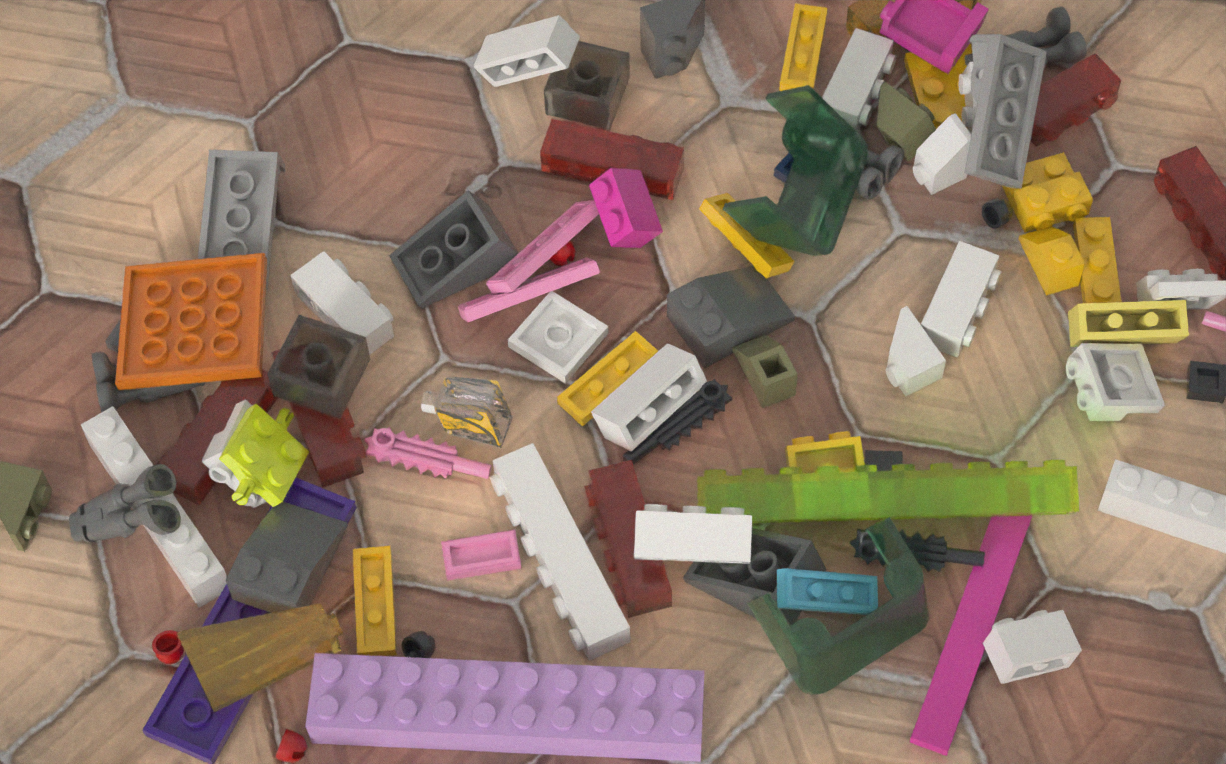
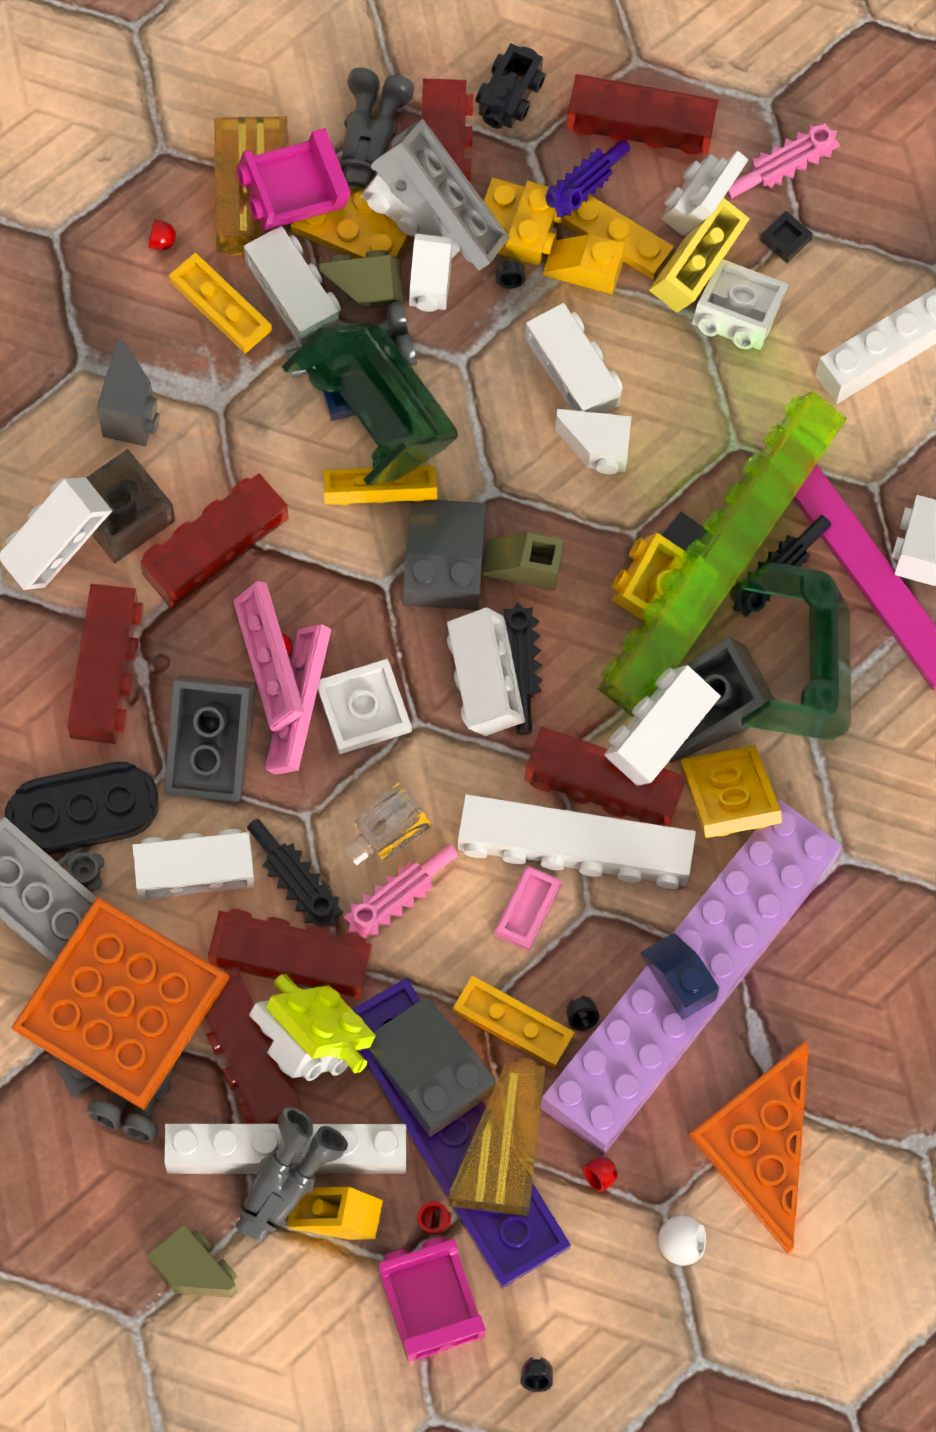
camera: 60 degrees left, 10 degrees up
clear smoke brick [267,315,371,419] -> none
yellow plate [557,331,658,426] -> none
dark pink brick [589,168,663,248] -> none
medium azure tile [777,568,878,615] -> none
none -> black tile [5,762,159,855]
none -> dark grey plate [66,852,105,891]
none -> clear red brick [67,583,144,744]
none -> black piece [247,819,343,930]
none -> yellow slope [286,1187,383,1240]
none -> dark pink panel [378,1237,486,1362]
none -> black brick [476,43,546,129]
none -> dark purple piece [546,140,630,217]
none -> dark blue slope [640,933,719,1020]
none -> yellow plate [680,745,782,838]

